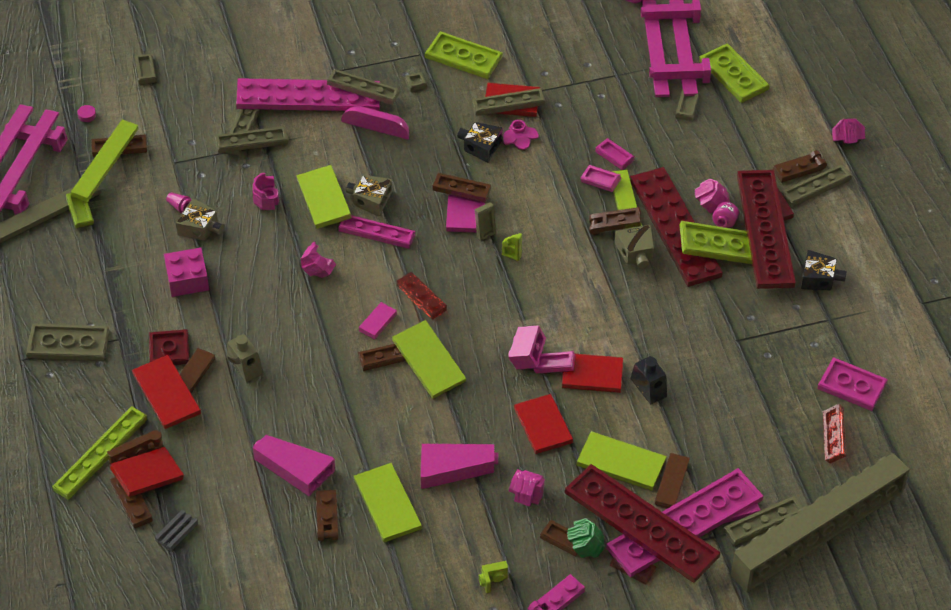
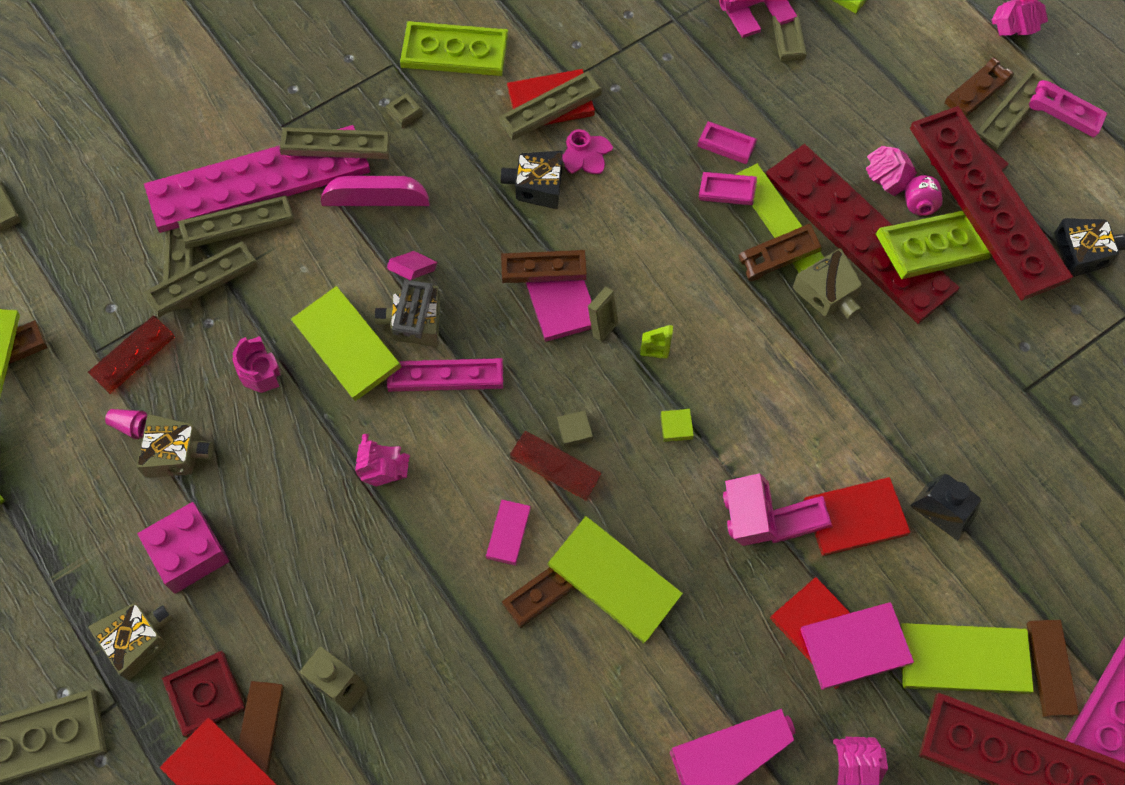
camera: 20 degrees left, 15 degrees up
none -> clear red plate [88,315,175,394]
none -> torso [88,603,174,681]
none -> olive tile [178,195,294,249]
none -> dark pink tile [387,251,438,280]
none -> dark grey tile [392,279,433,339]
none -> olive tile [557,410,593,447]
none -> lime tile [660,409,694,442]
none -> dark pink tile [800,602,914,690]
none -> dark pink plate [1029,80,1107,138]

